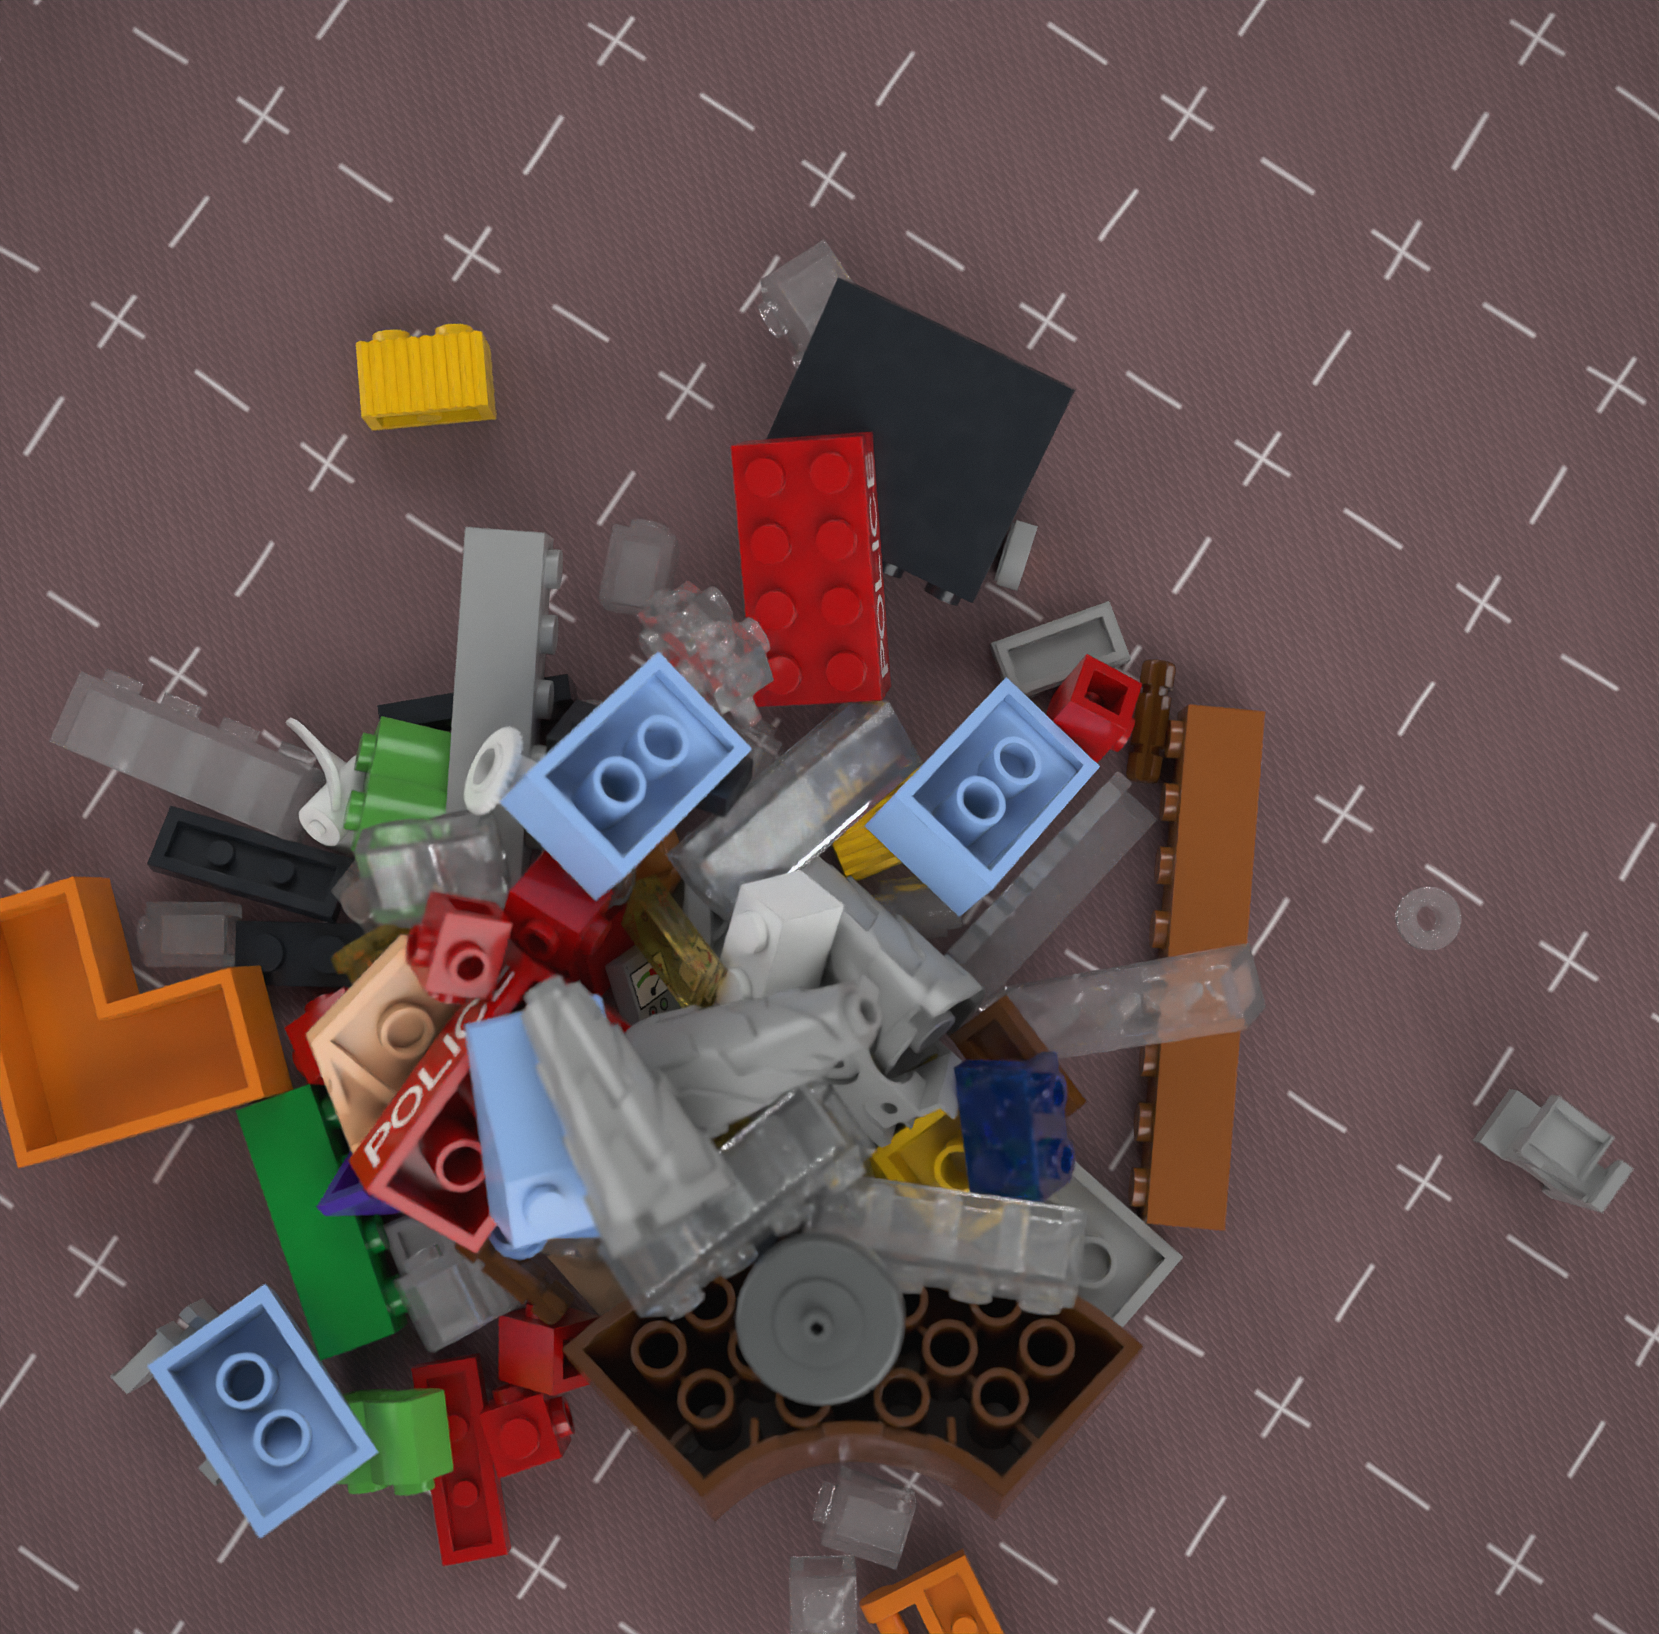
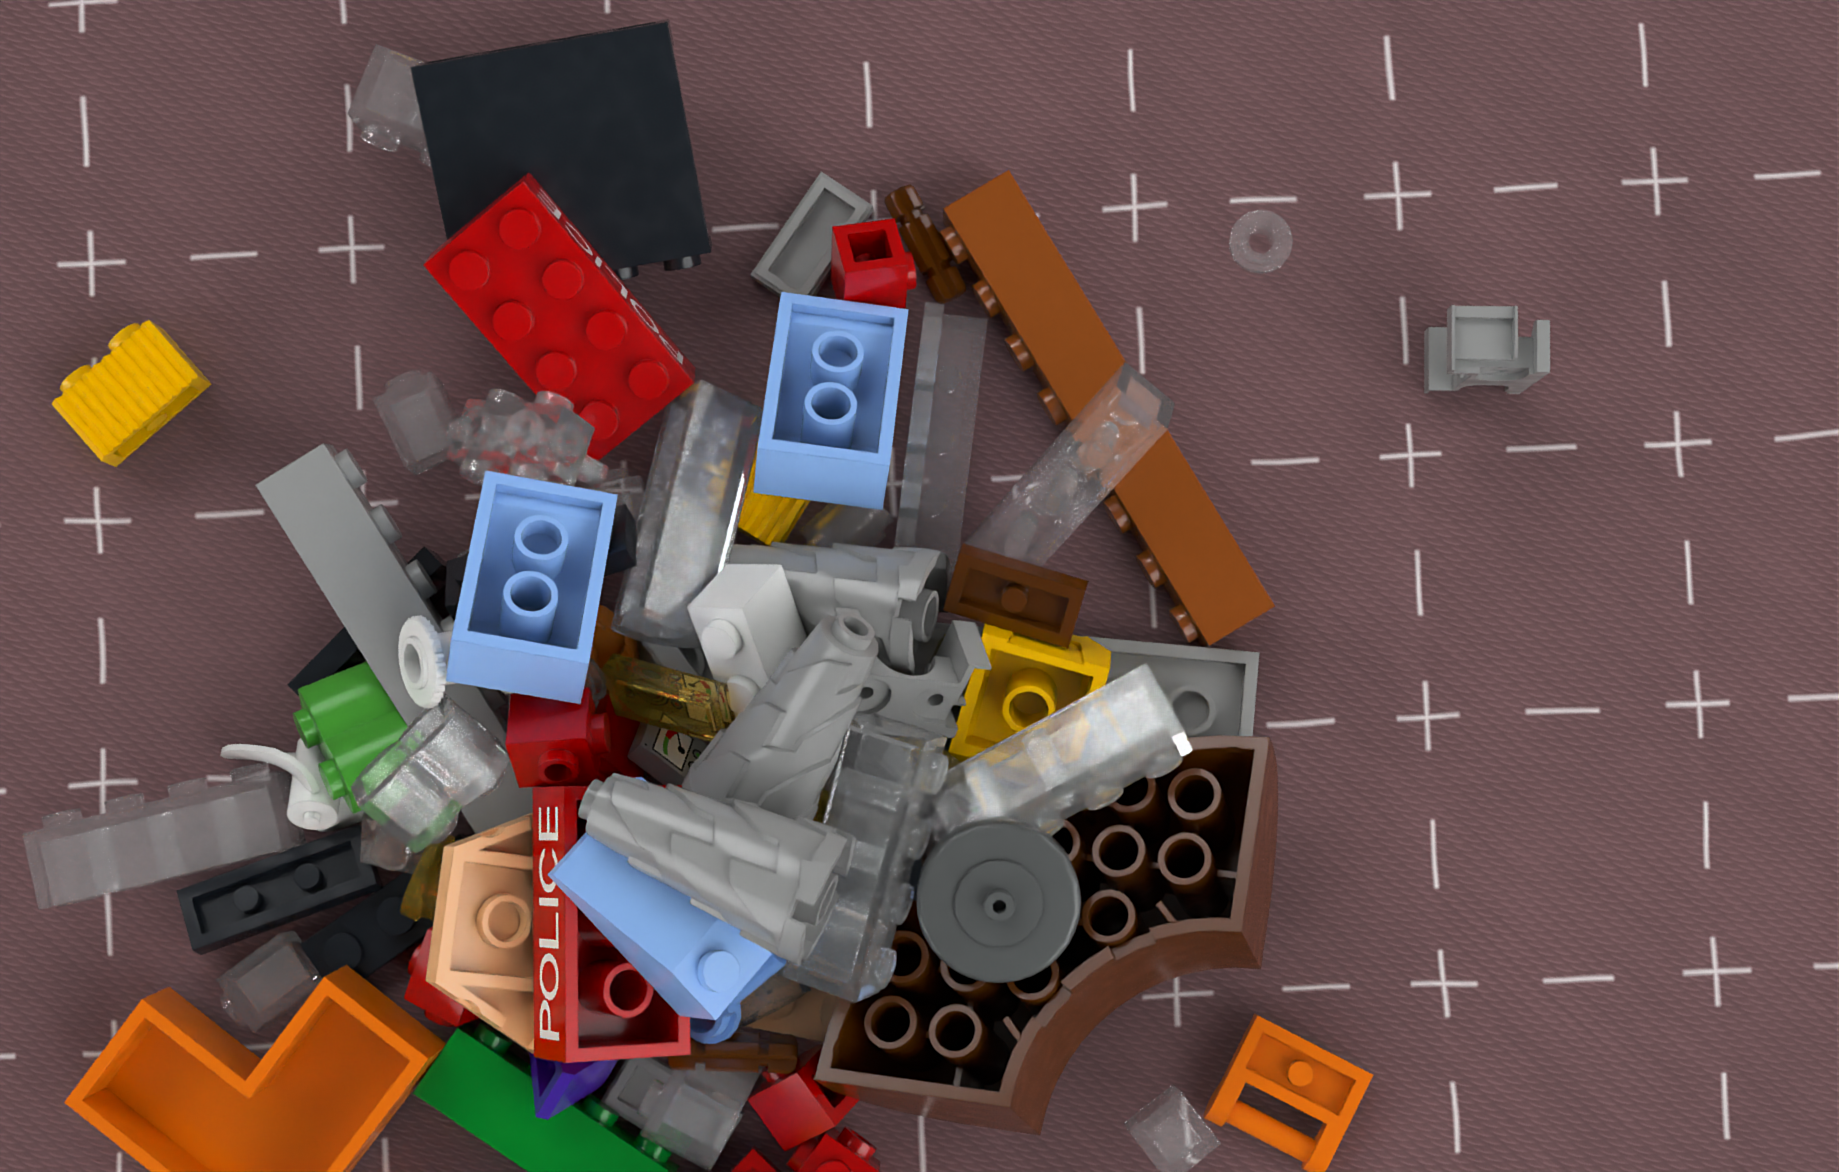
camera: 35 degrees left, 0 degrees up
red brick [406,891,513,1005] -> none
clear brick [812,1465,917,1570] -> none
clear blue bracket [953,1051,1075,1203] -> none
light grey tile [994,520,1038,591] -> none

